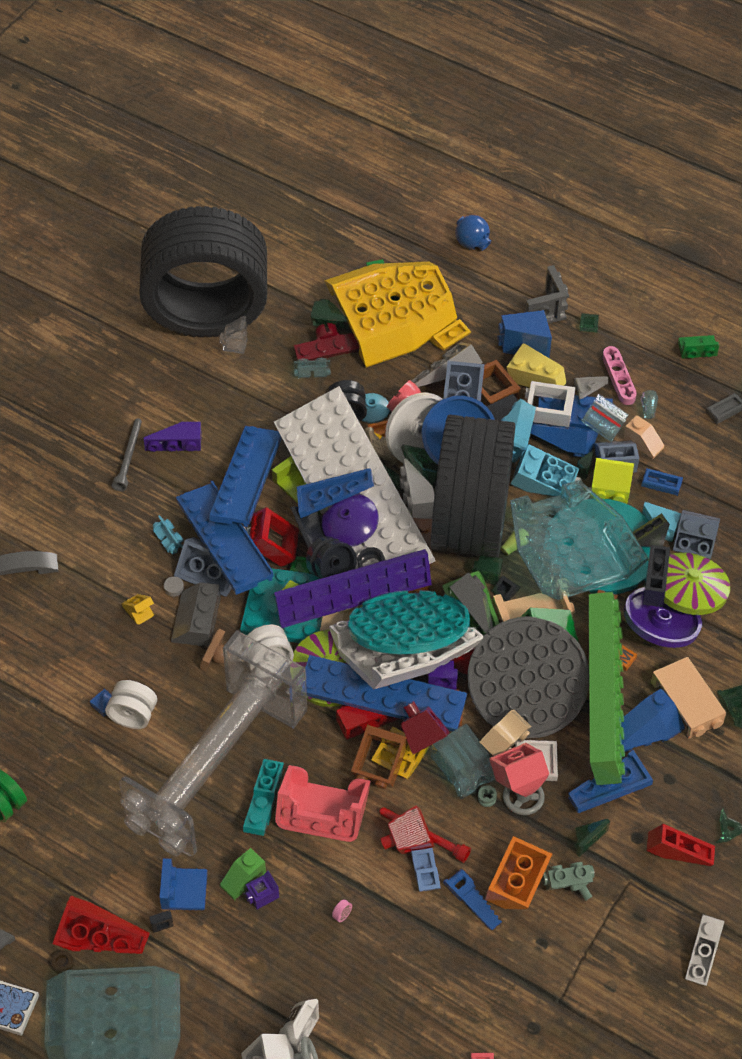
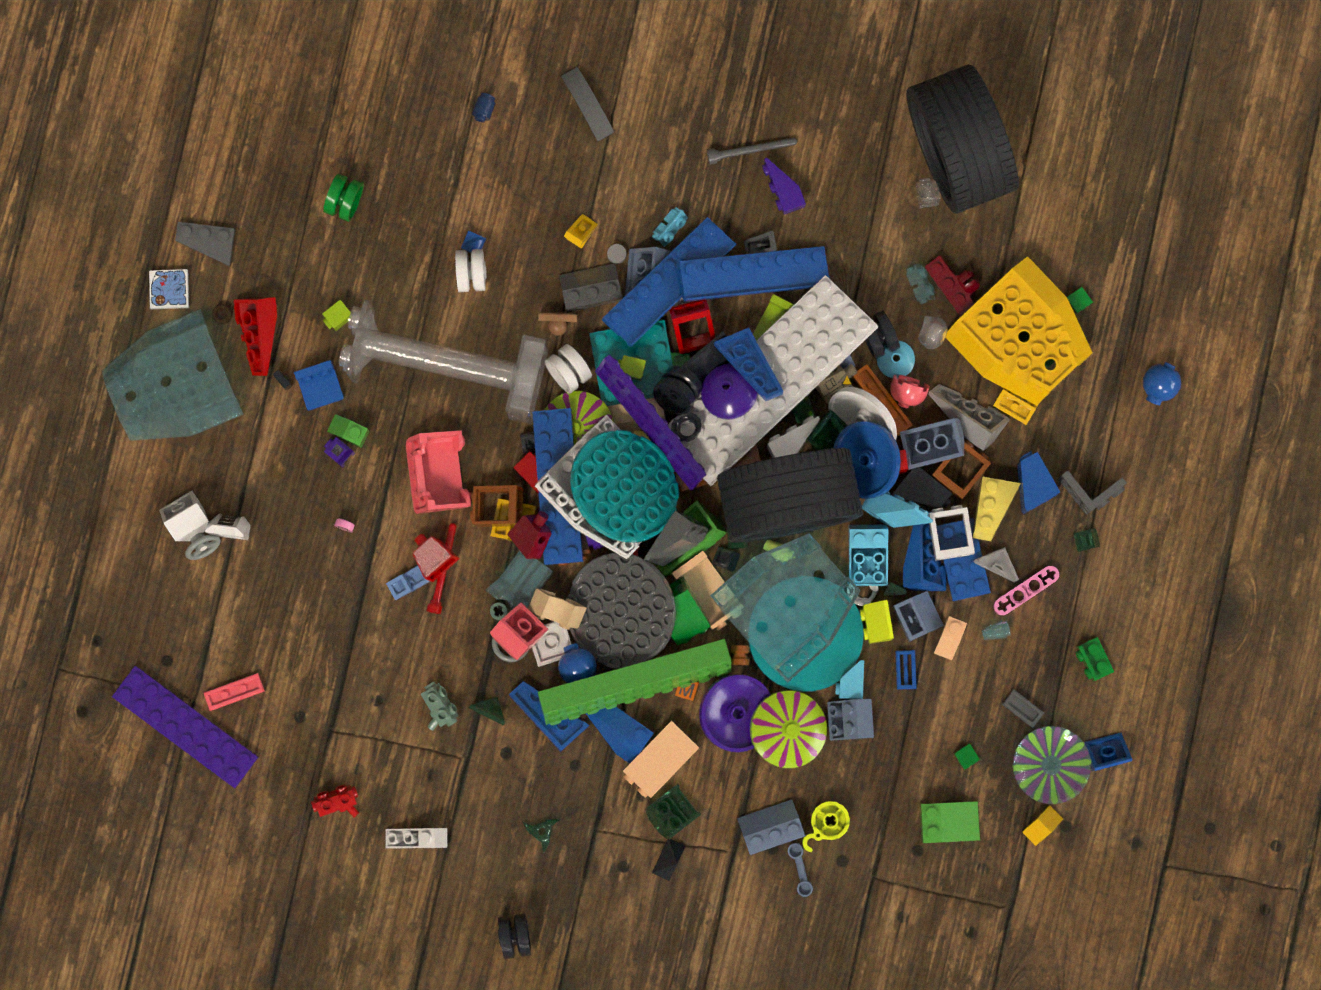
camera: 75 degrees right, 30 degrees up
teal slope [243,759,284,836] -> none
clear green slope [311,299,349,329] -> none
blue piece [443,869,502,930] -> none
orange slope [485,836,552,909] -> none
clear light blue slope [581,394,629,442] -> none
black slope [629,513,670,547] -> none
black slope [643,545,670,607] -> none
red slope [647,824,715,866] -> none
none -> red brick [311,785,359,818]
none -> lime brick [323,300,354,331]
none -> black tile [520,432,535,453]
none -> blue brick [558,644,597,683]
none -> dark grey slope [744,231,777,254]
none -> clear hair [918,316,948,349]

